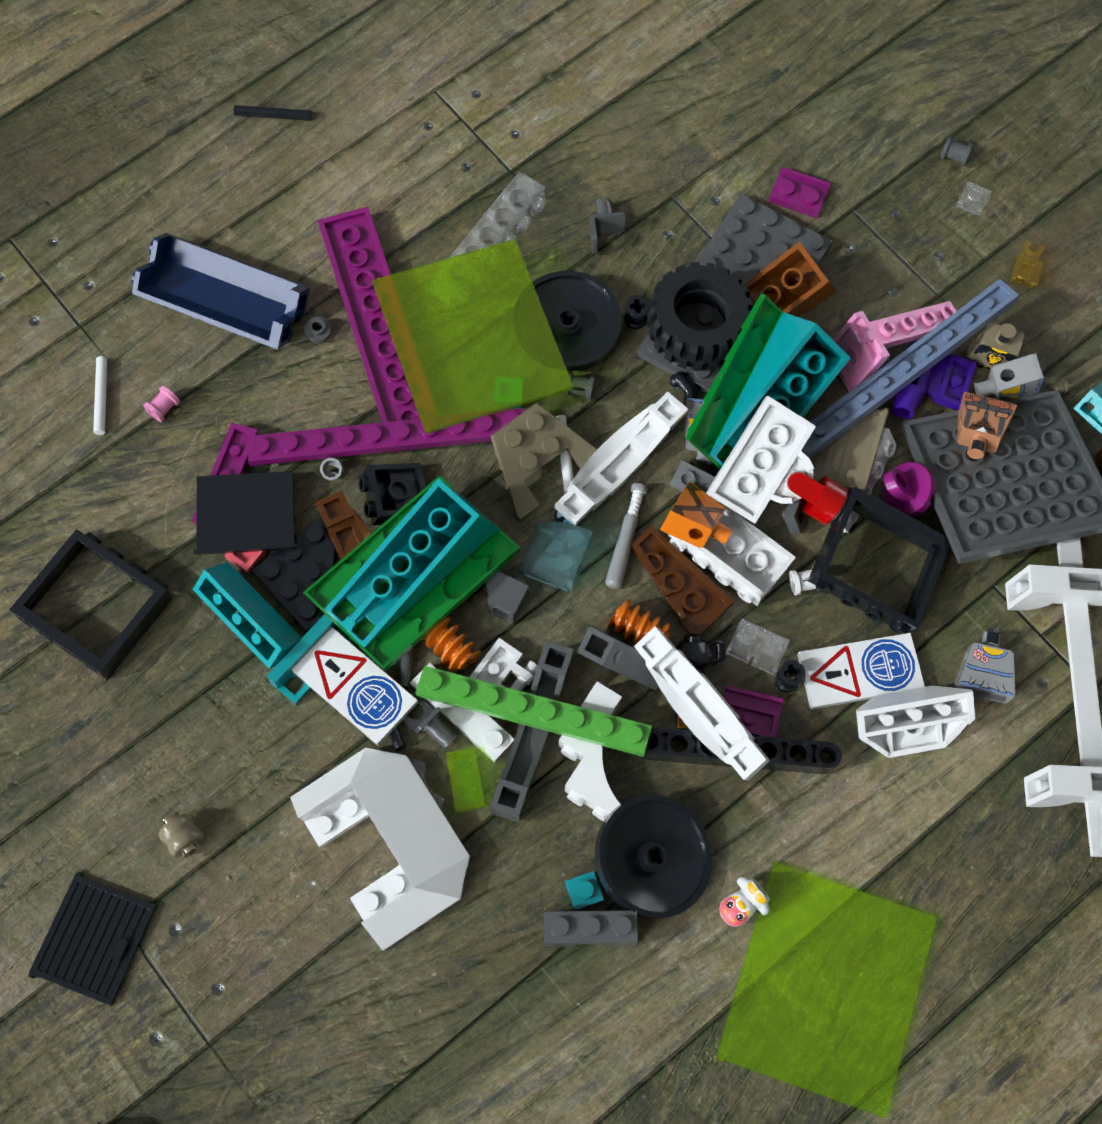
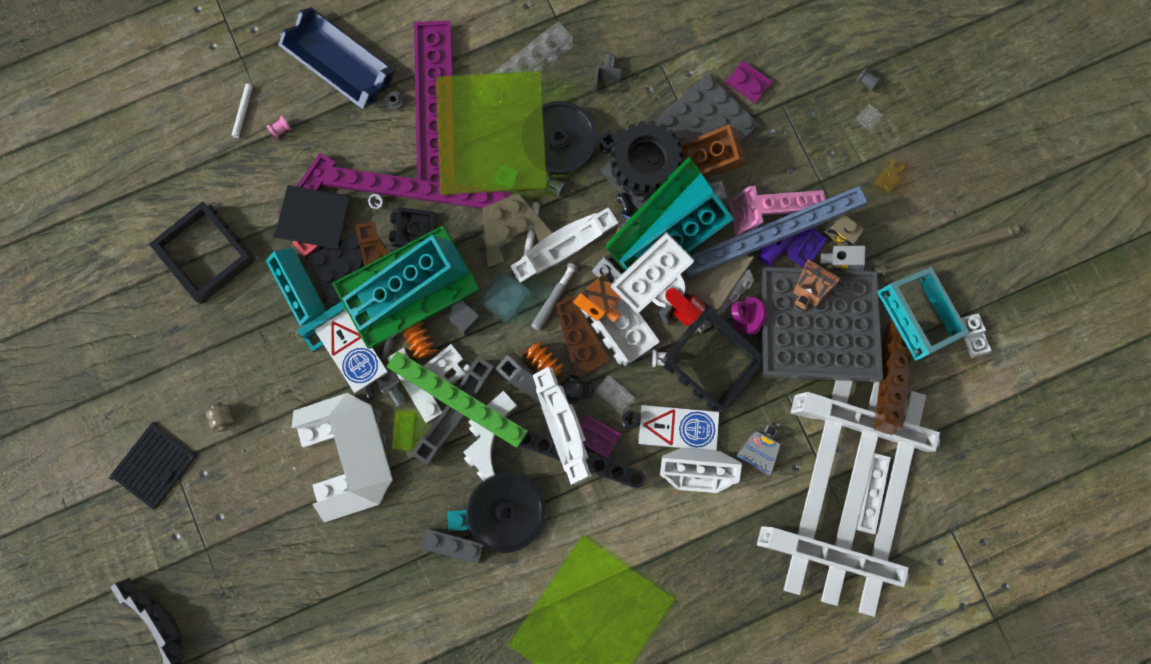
camera: 20 degrees right, 10 degrees up
animal [719,877,770,927] -> none

